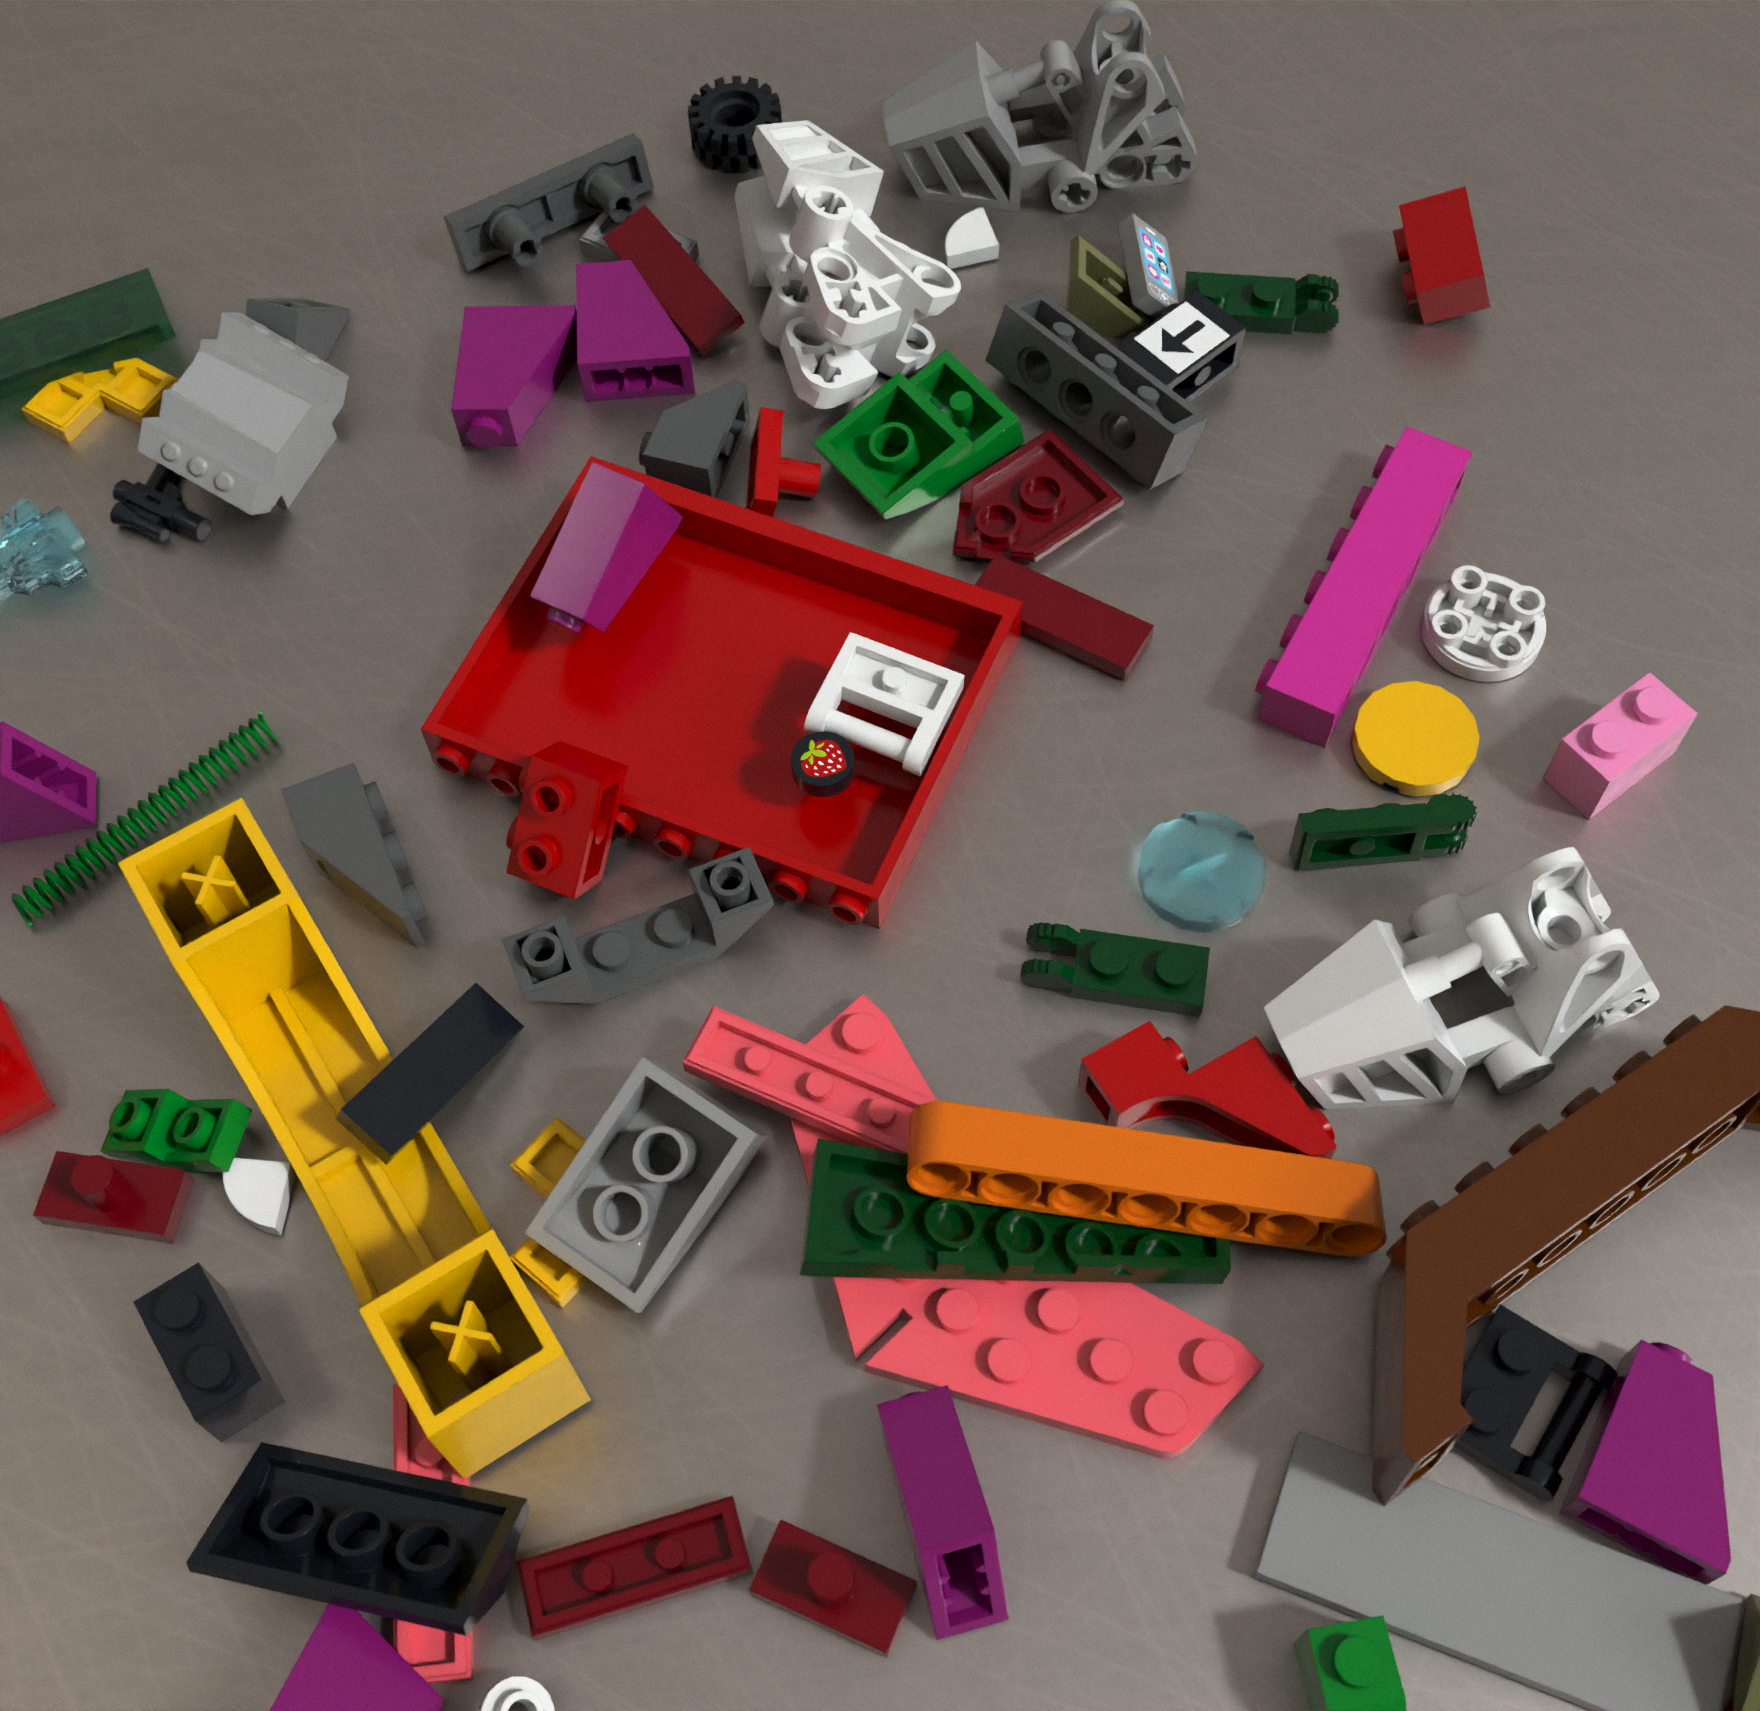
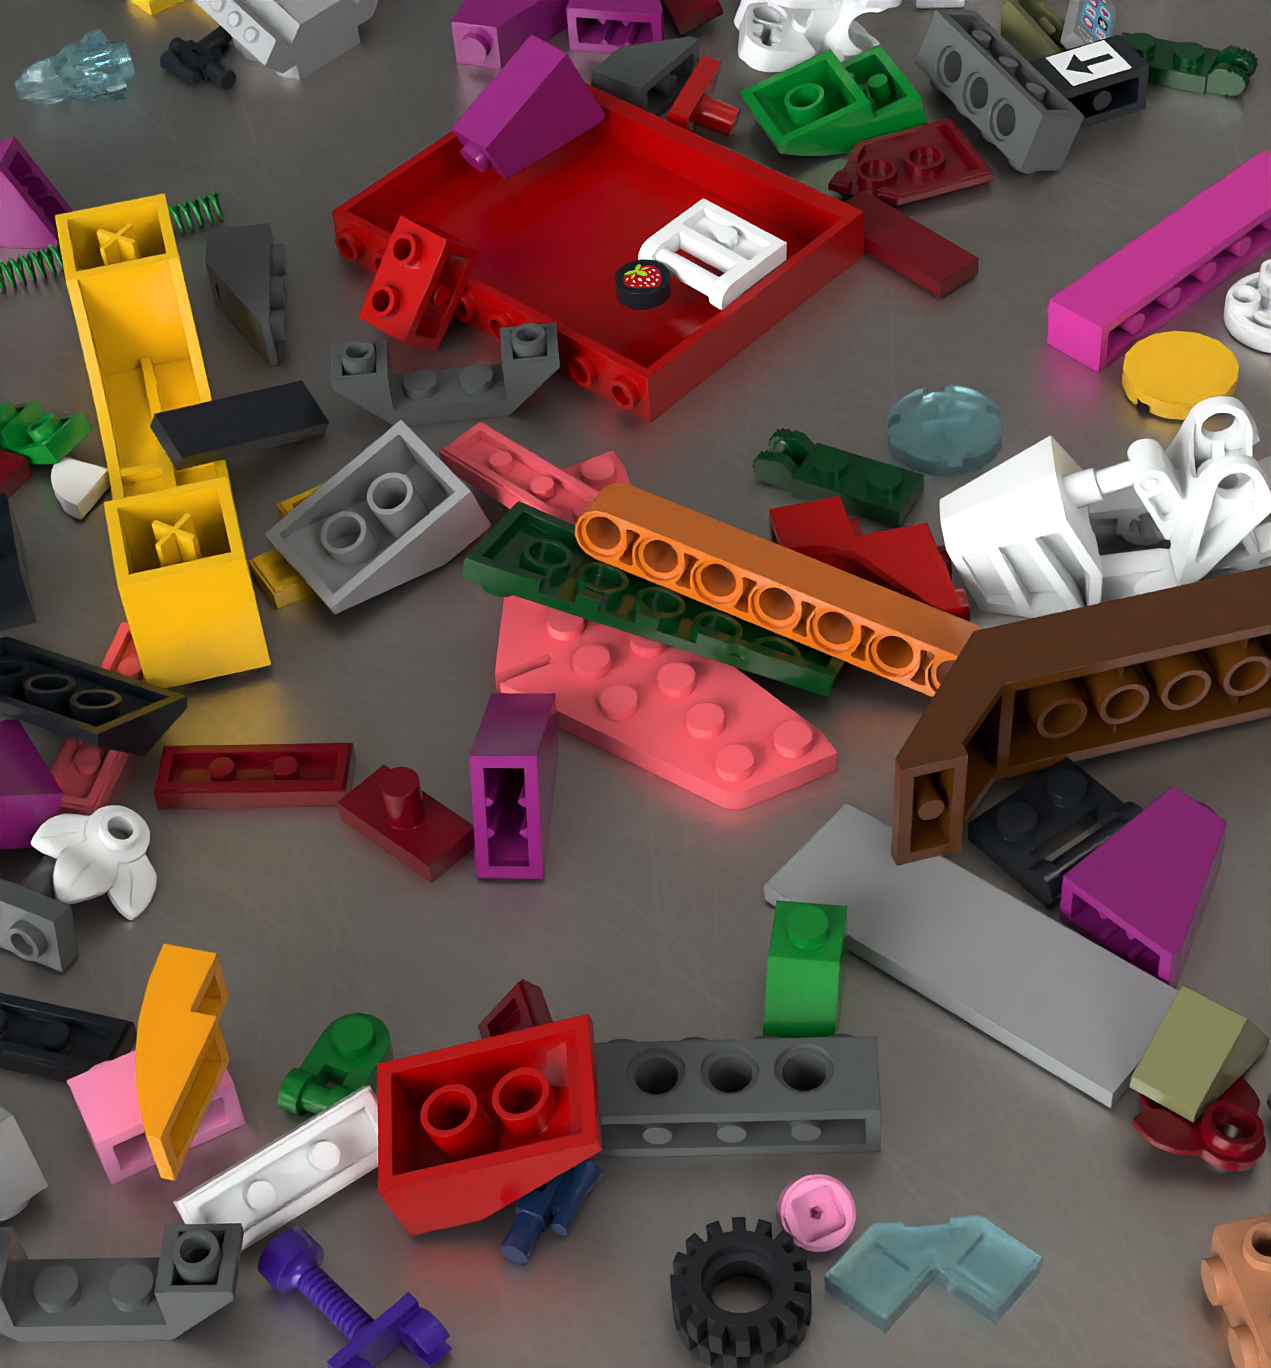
camera: 20 degrees right, 15 degrees down
dark green hinge [1289,793,1477,871] -> none

